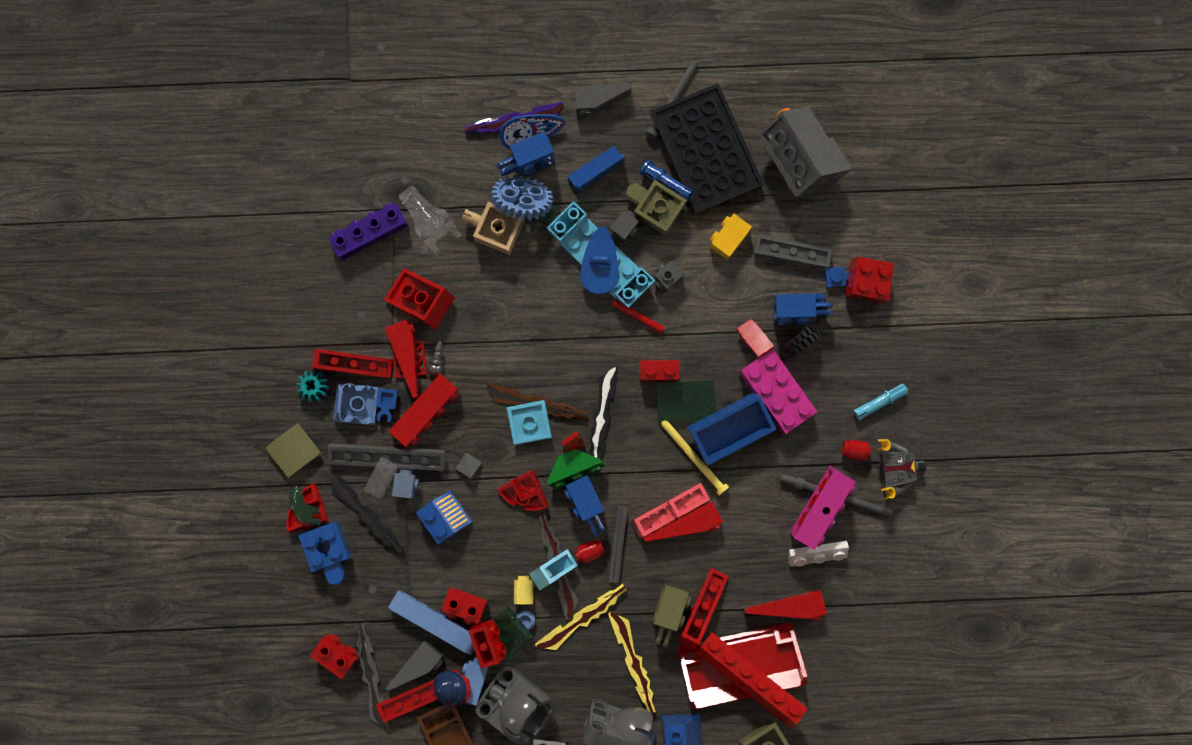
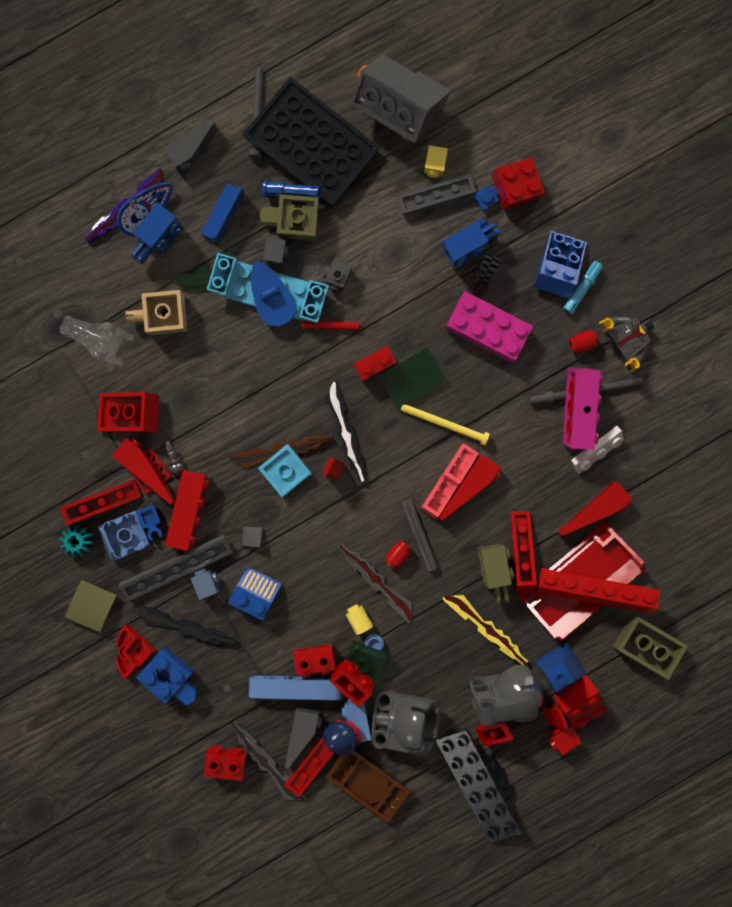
camera: 25 degrees left, 5 degrees up
clear green piece [289,486,321,525] -> none
dark purple brick [328,202,409,261] -> none
clear slope [364,457,399,499] -> none
medium blue gear [491,175,553,221] -> none
red brick [497,470,549,511] -> none
medium azure slope [529,549,578,590] -> none
light yellow sword [535,584,627,650] -> none
green slope [547,449,606,489] -> none
blue brick [564,476,606,537] -> none
blue piece [686,392,777,465] -> none
yellow brick [710,214,752,260] -> none
slope [736,319,775,358] -> none
none -> light yellow brick [424,145,448,178]
none -> blue slope [533,231,587,299]

